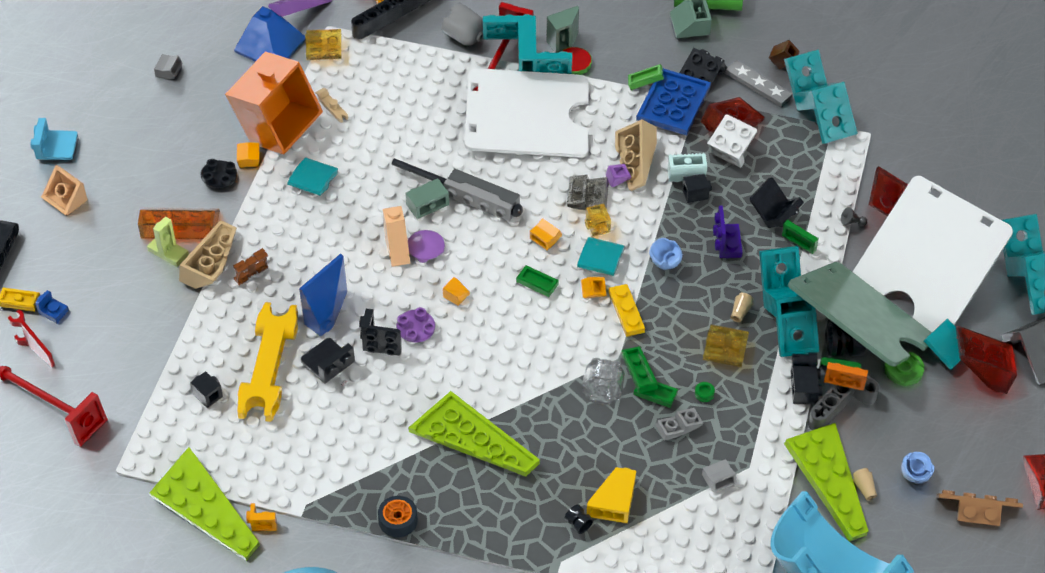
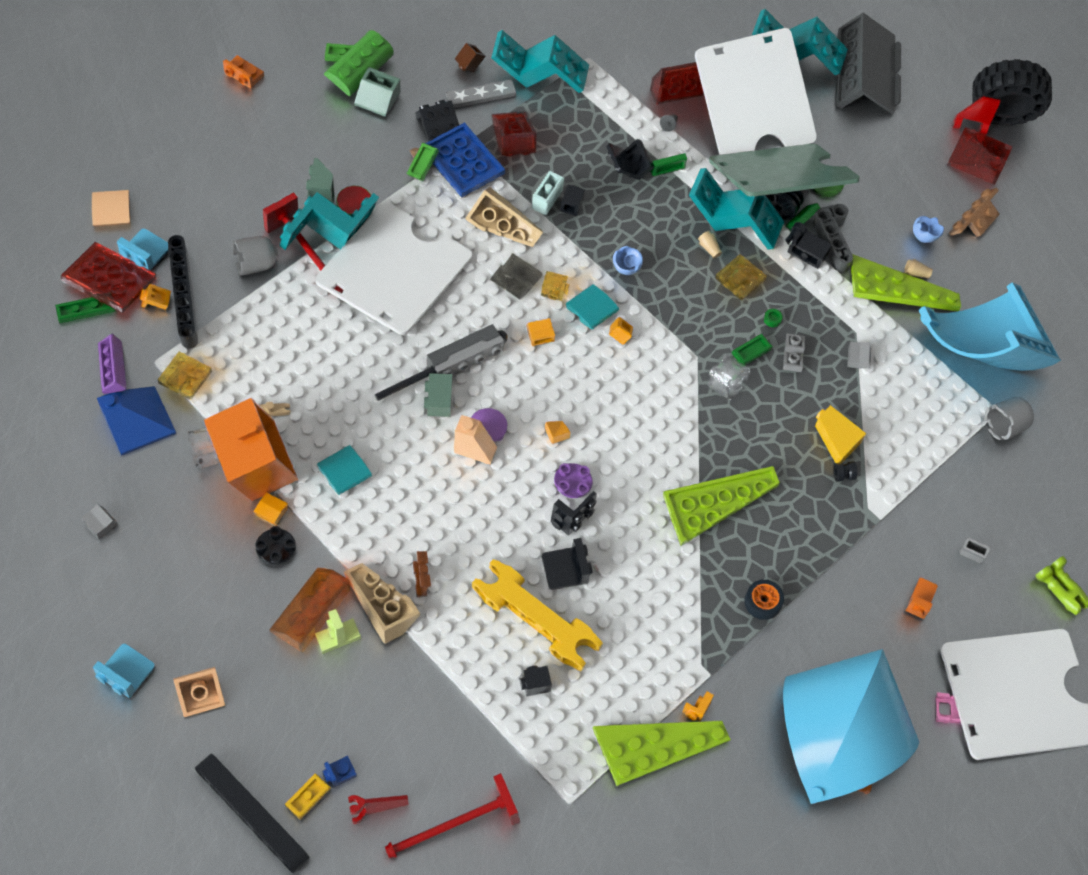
camera: 65 degrees left, 10 degrees up
blue slope [299,254,347,336] -> none
green tile [516,265,559,297] -> none
medium lavender slope [606,164,631,187] -> none
yellow plate [609,284,645,337] -> none
green tile [621,346,658,393] -> none
white bracket [707,115,757,168] -> none
dark purple bracket [713,205,743,258] -> none
orange bracket [824,362,868,391] -> none
teal slope [923,318,974,370] -> none
clear red slope [956,325,1017,394] -> none

